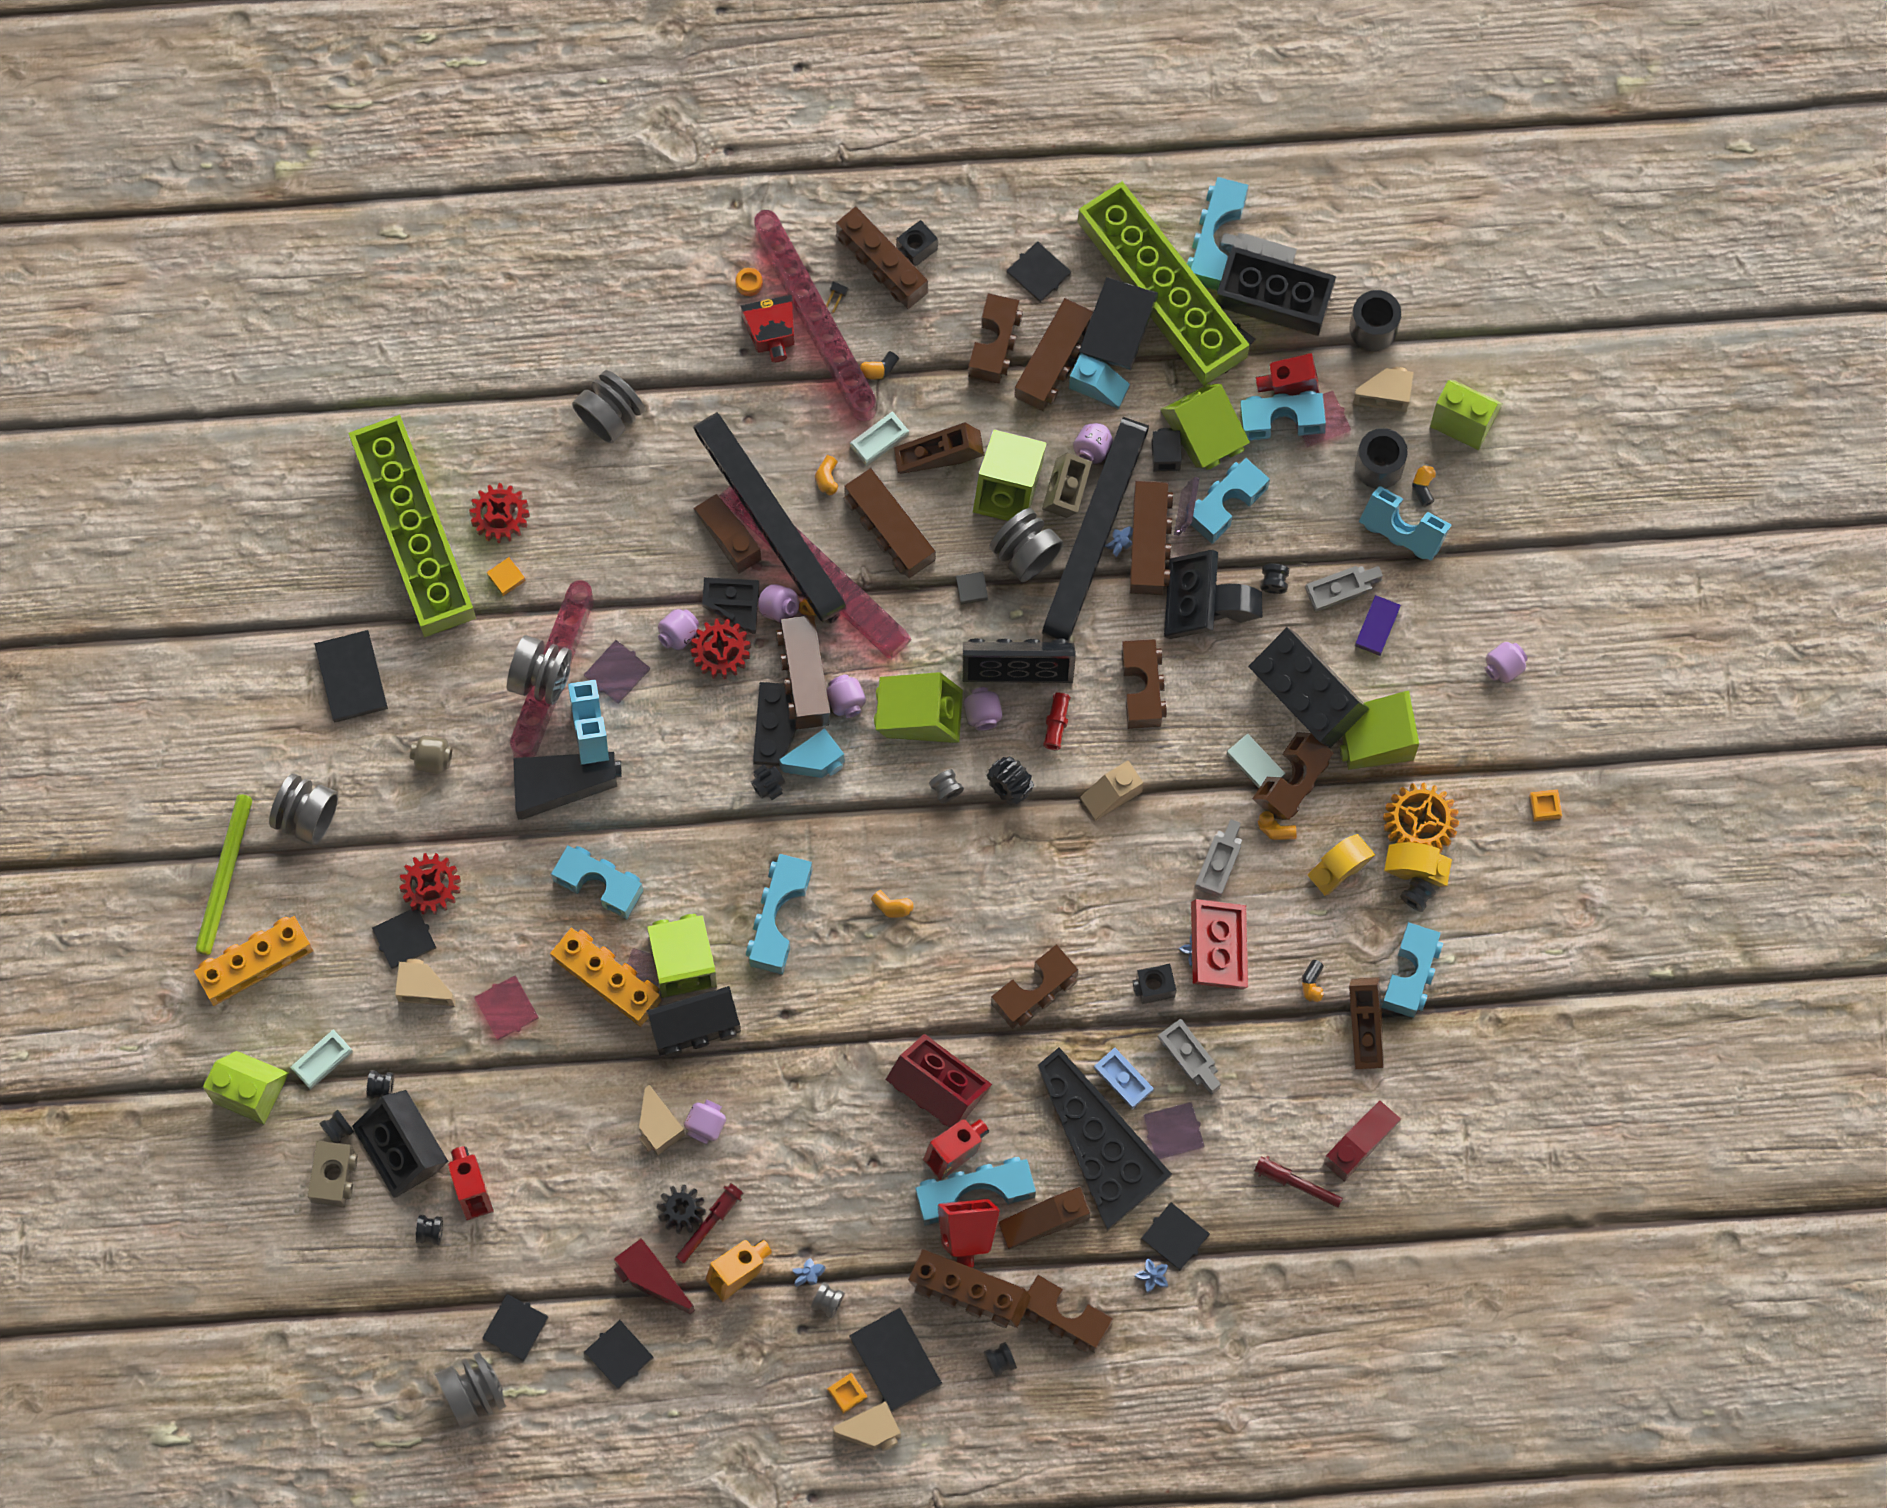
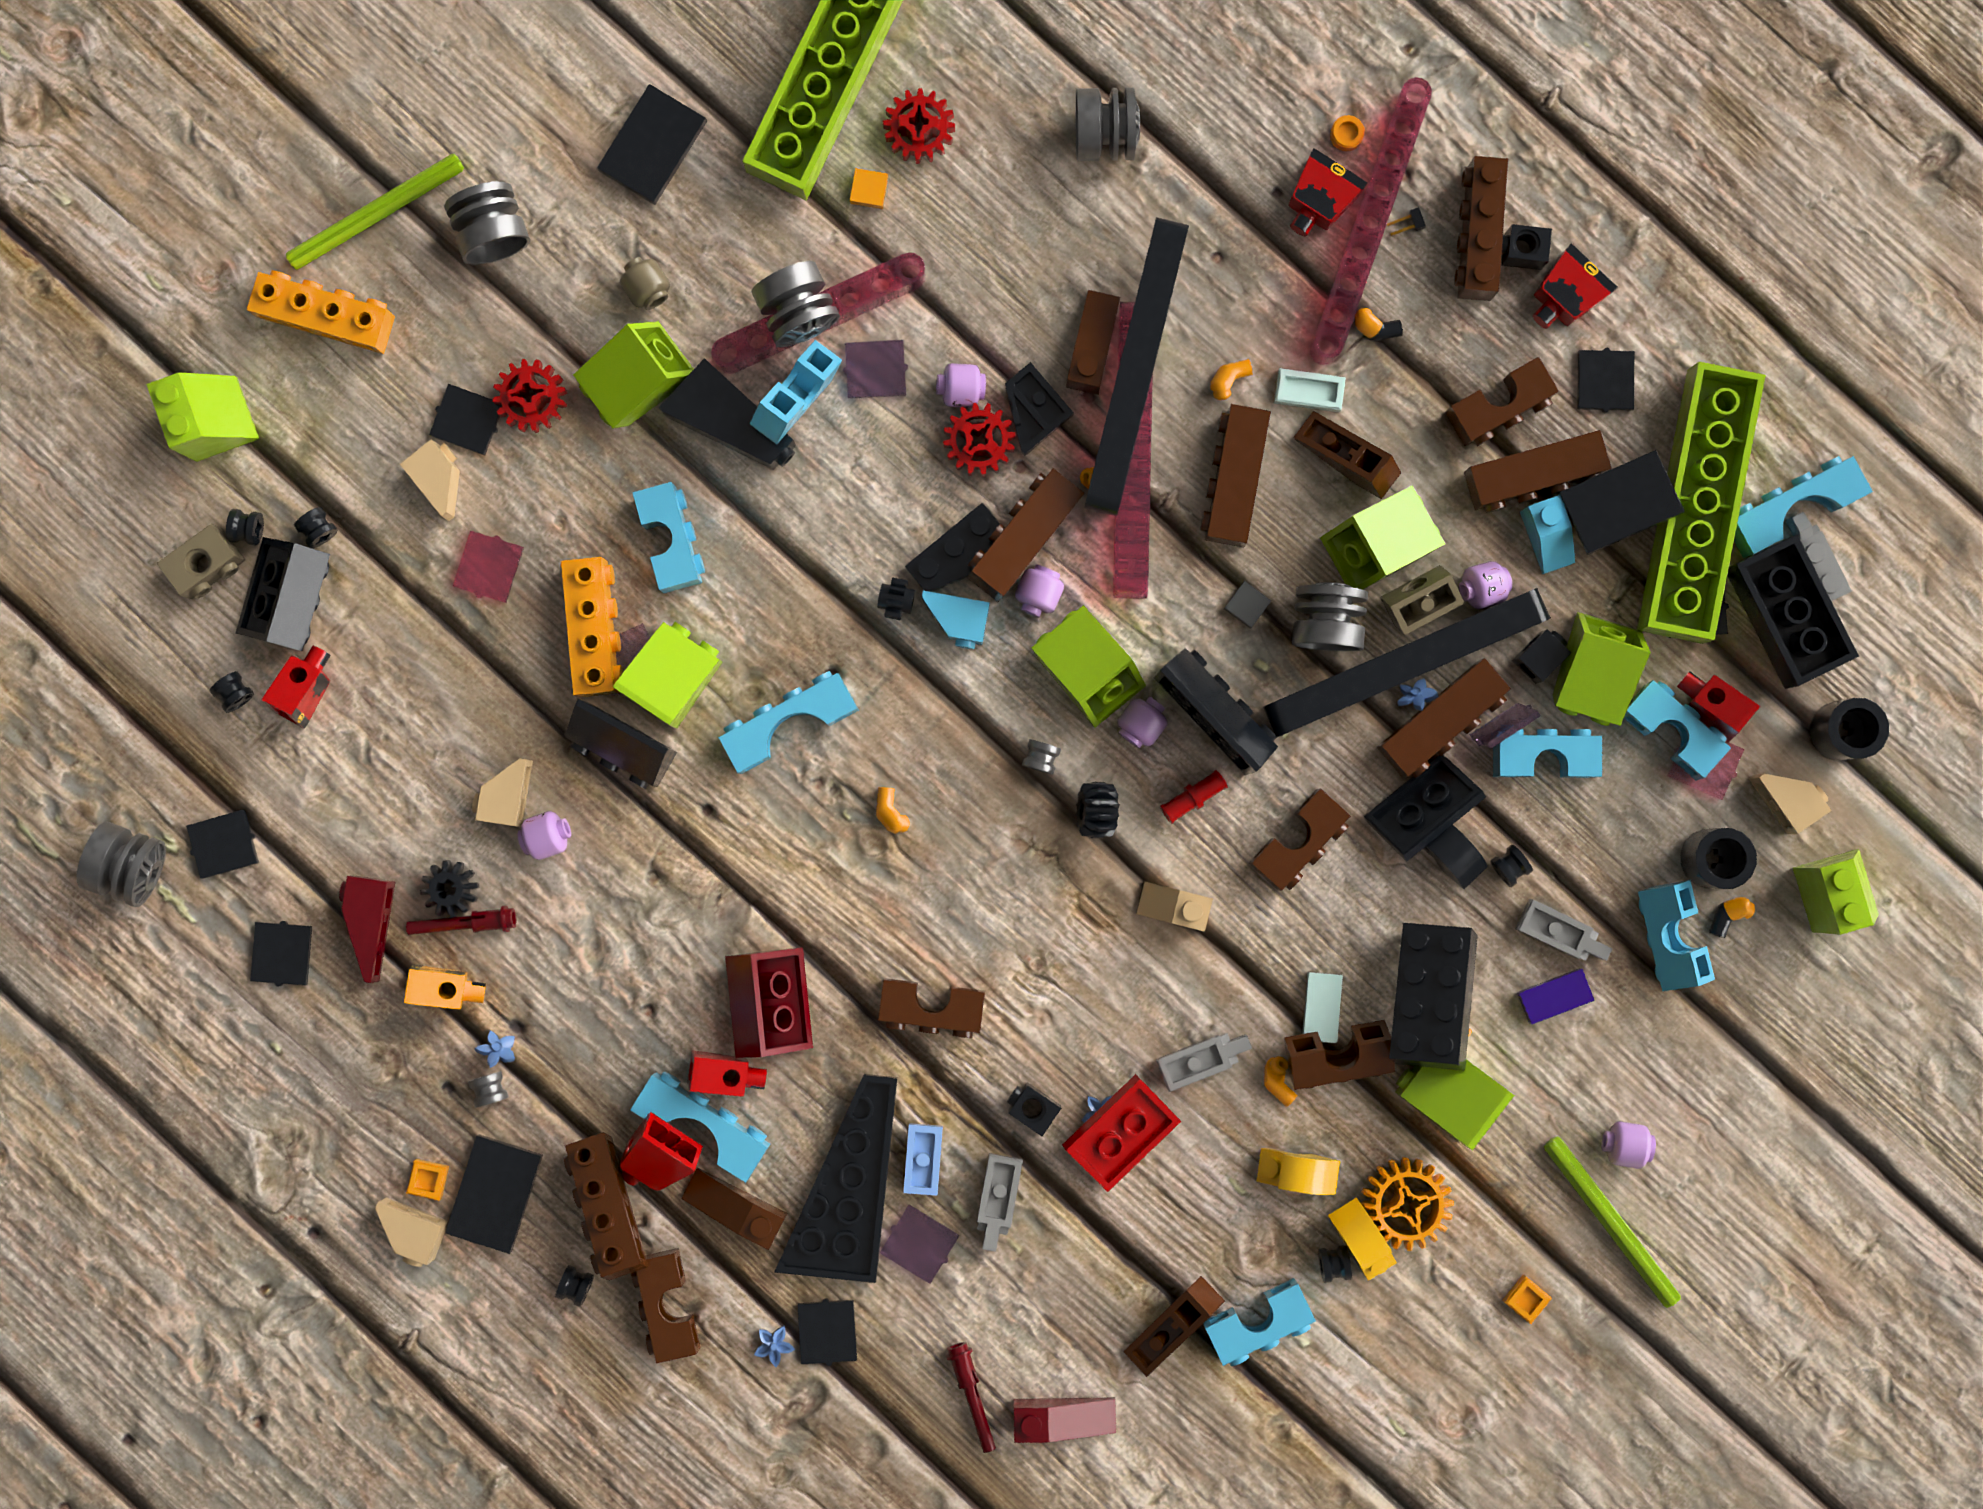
camera: 50 degrees right, 15 degrees up
light aqua tile [290,1029,353,1090] -> none
lavender head [758,584,799,623] -> none
arm [1301,960,1324,1002] -> none
none -> lime slope [573,321,694,429]
none -> red torso [1532,243,1618,329]
none -> lime axle [1544,1136,1681,1308]

